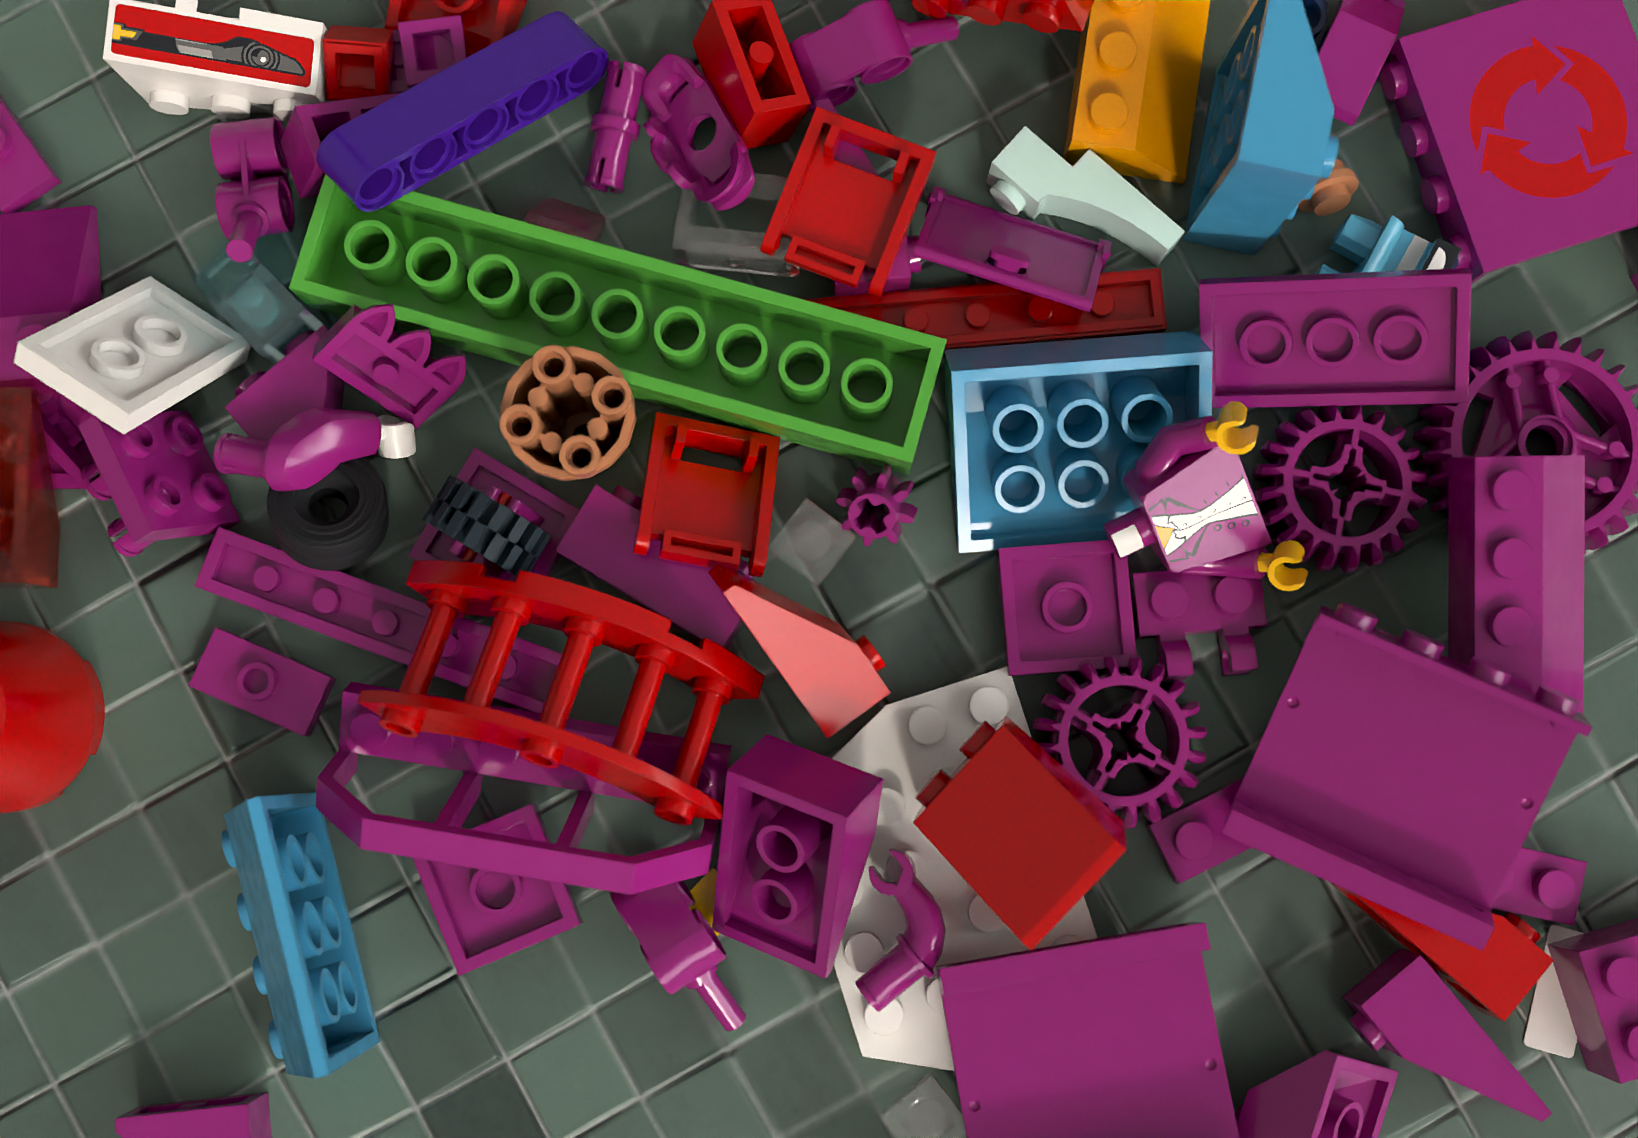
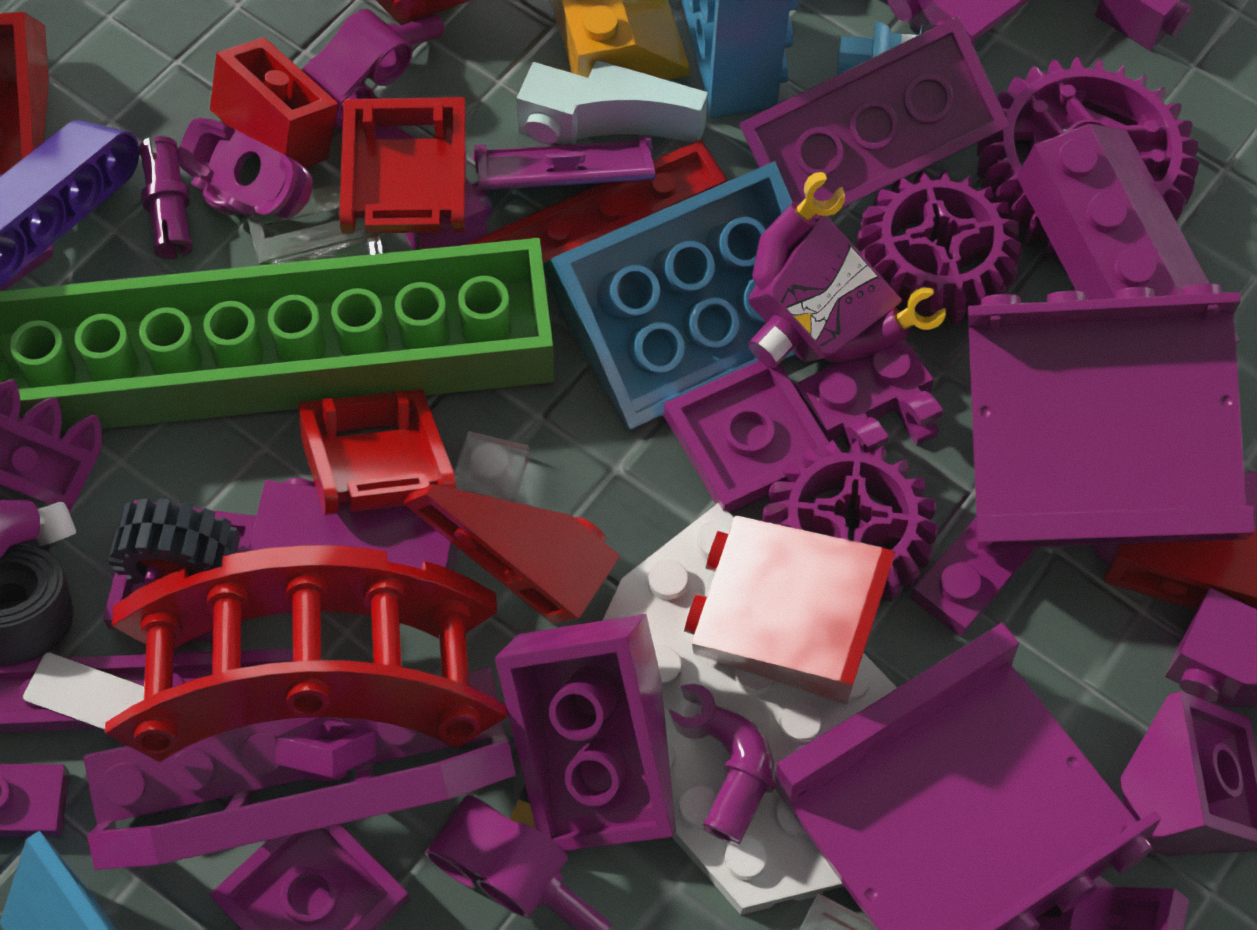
camera: 25 degrees left, 20 degrees down
nougat cone [499,345,636,481] -> none
magenta gear [836,464,918,547] -> none
nougat plate [1298,159,1359,216] -> none
none -> white sticker [23,653,144,729]
none -> magenta plate [275,717,376,781]

